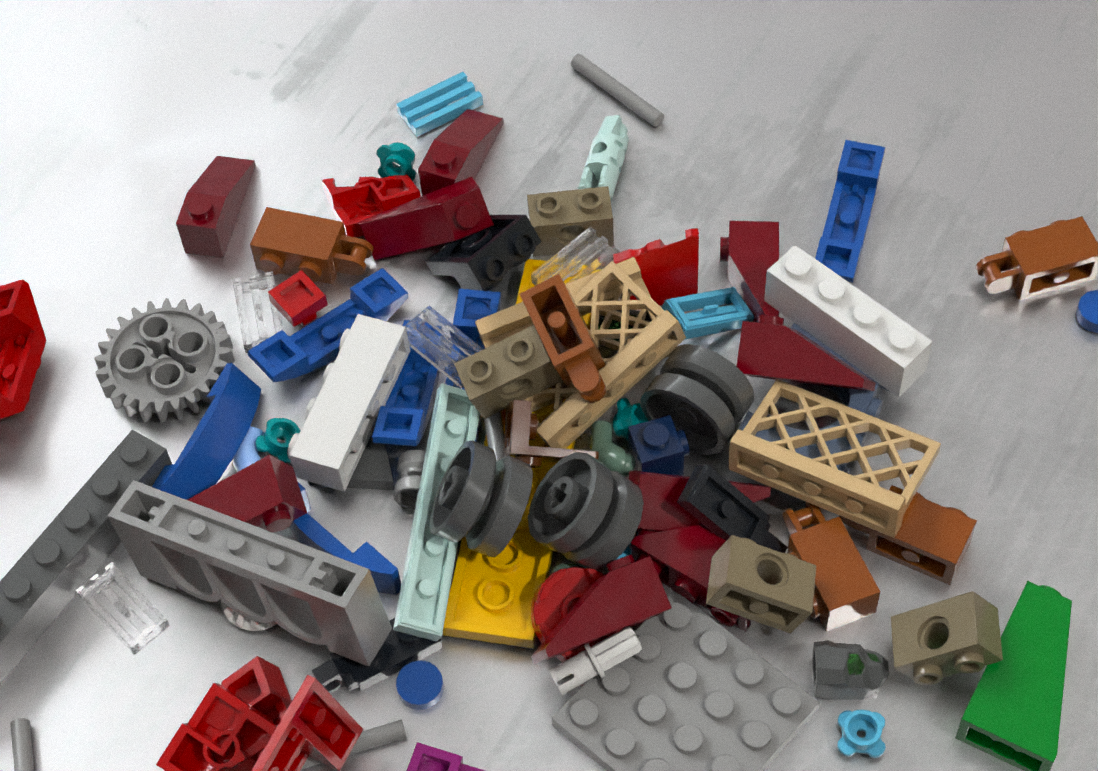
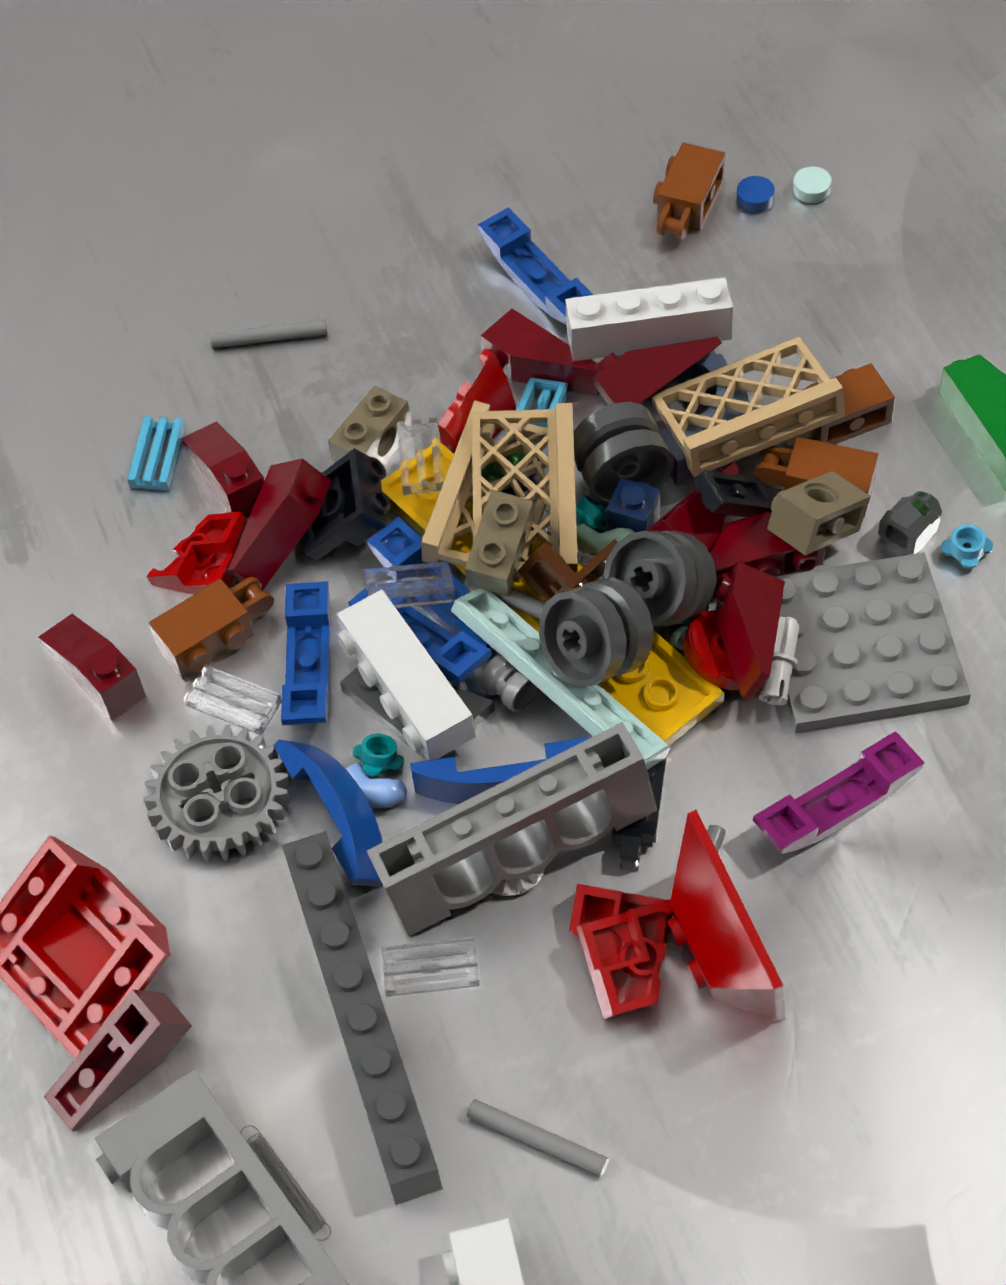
camera: 50 degrees left, 0 degrees up
dark red slope [188,455,307,532] -> none
red tile [268,270,328,327] -> none
teal plate [376,142,417,181] -> none
blue tile [396,661,444,710] -> none
dark orange brick [520,274,606,403] -> none
light aqua hinge [578,115,629,200] -> none
dark tan brick [891,591,1003,685] -> none

